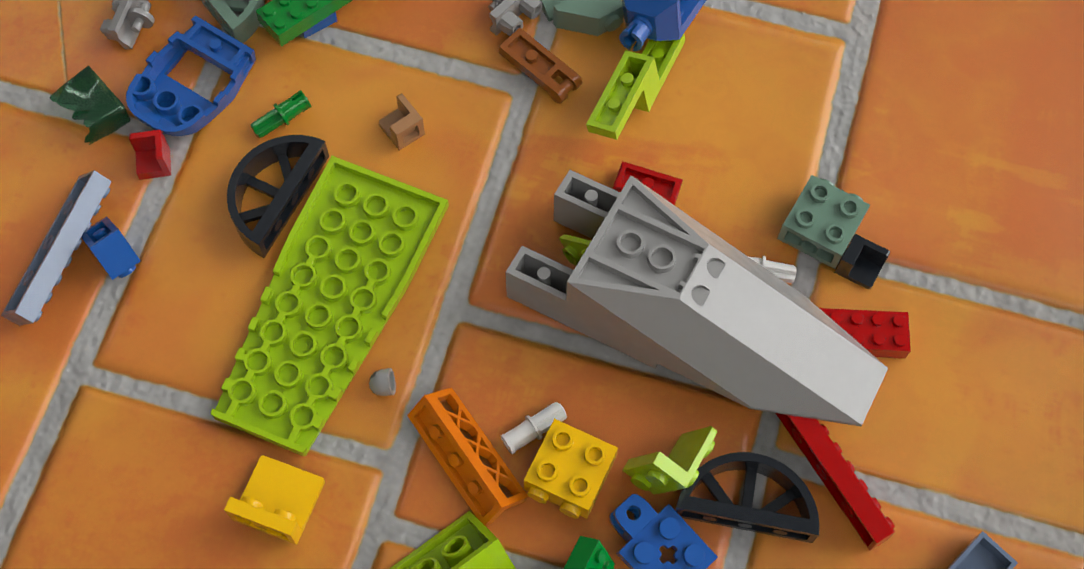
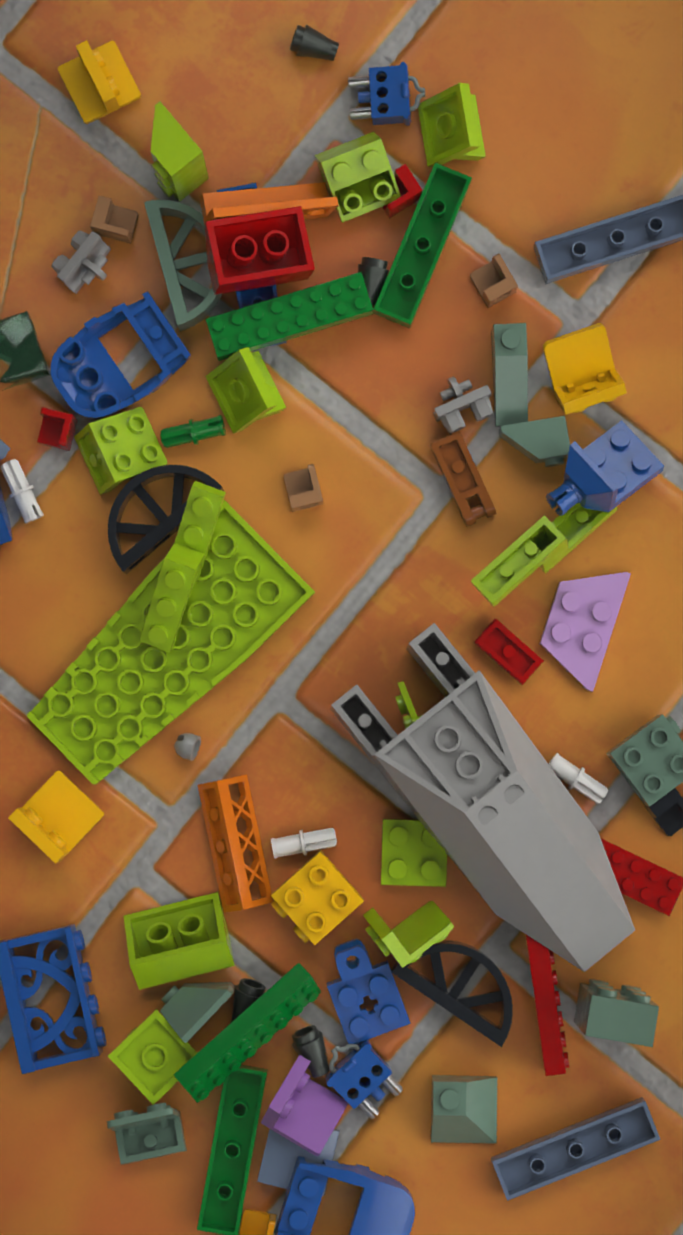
camera: 25 degrees right, 20 degrees up
none -> white axle [1,459,44,524]
none -> lime bracket [74,407,168,495]
none -> lime bracket [140,481,226,653]
none -> lime bracket [205,347,286,434]
none -> lime plate [381,819,447,887]
none -> lavender wing [539,572,631,692]
none -> sand green brick [574,979,659,1047]

